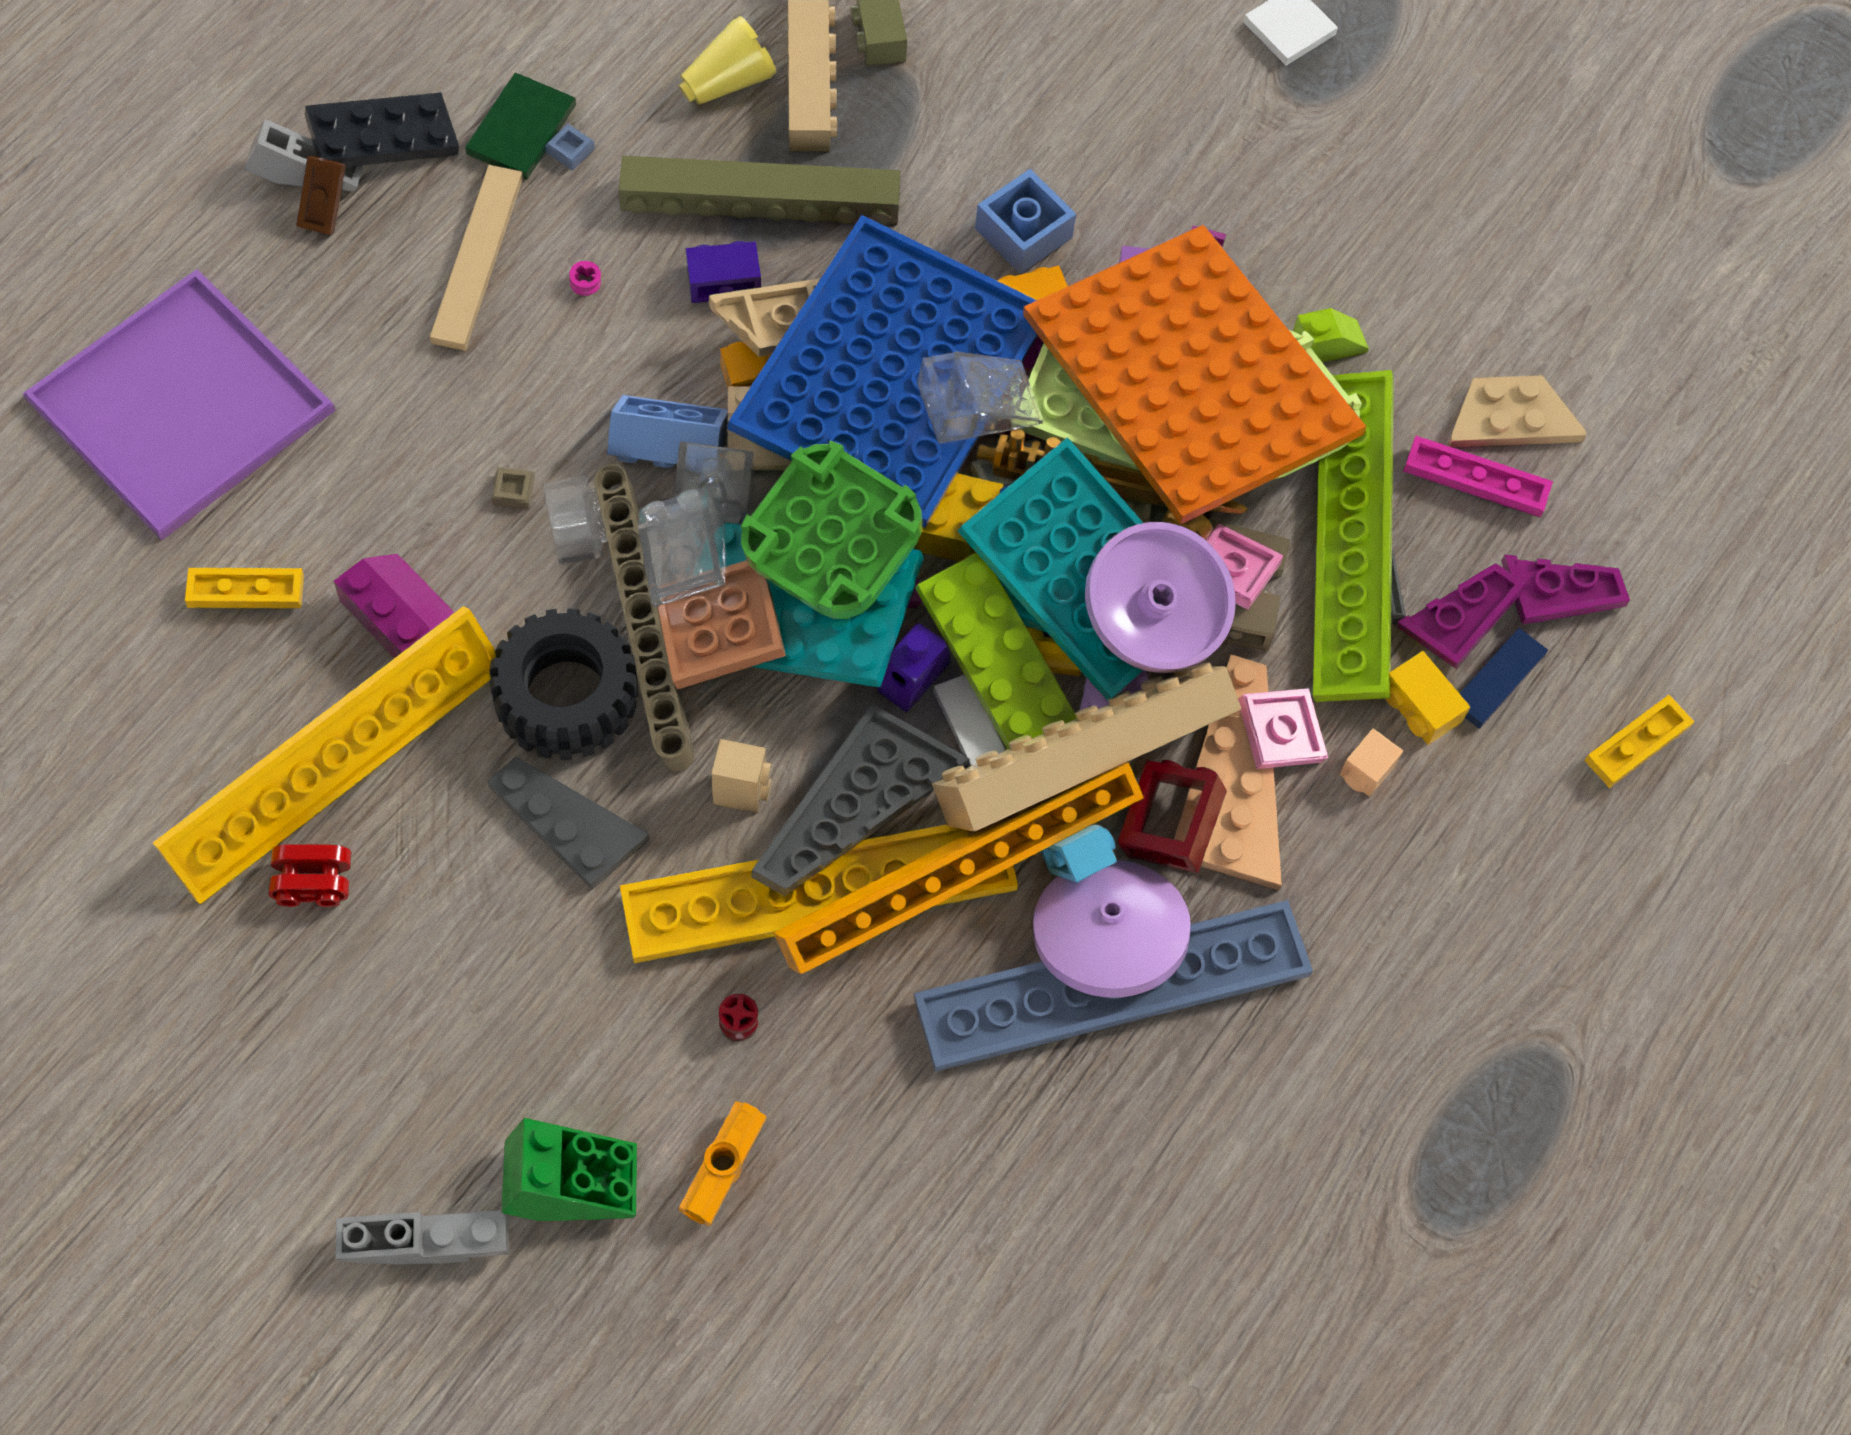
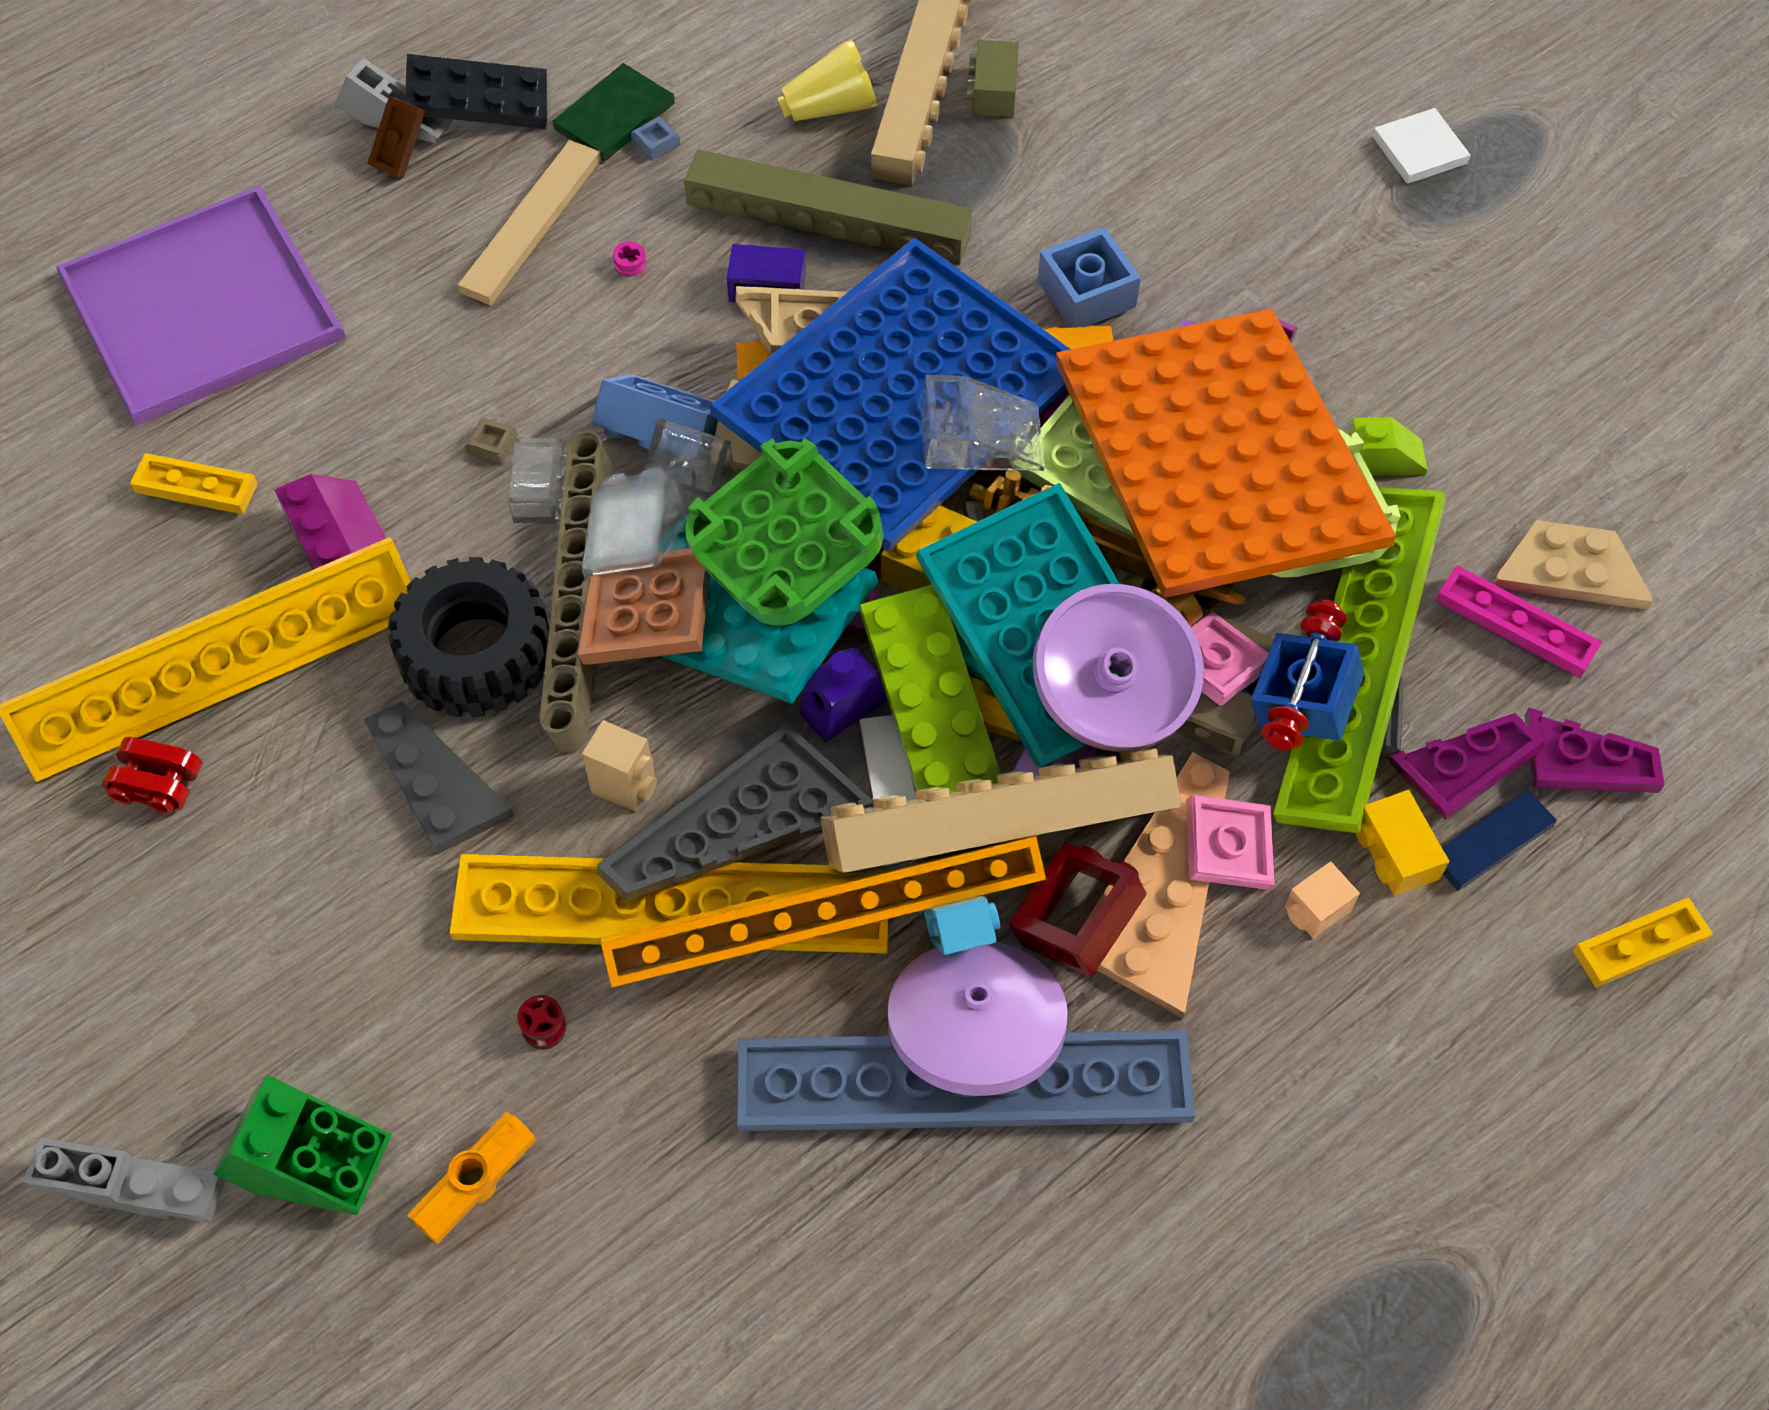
camera: 20 degrees right, 5 degrees down
none -> blue brick [1251,600,1364,751]

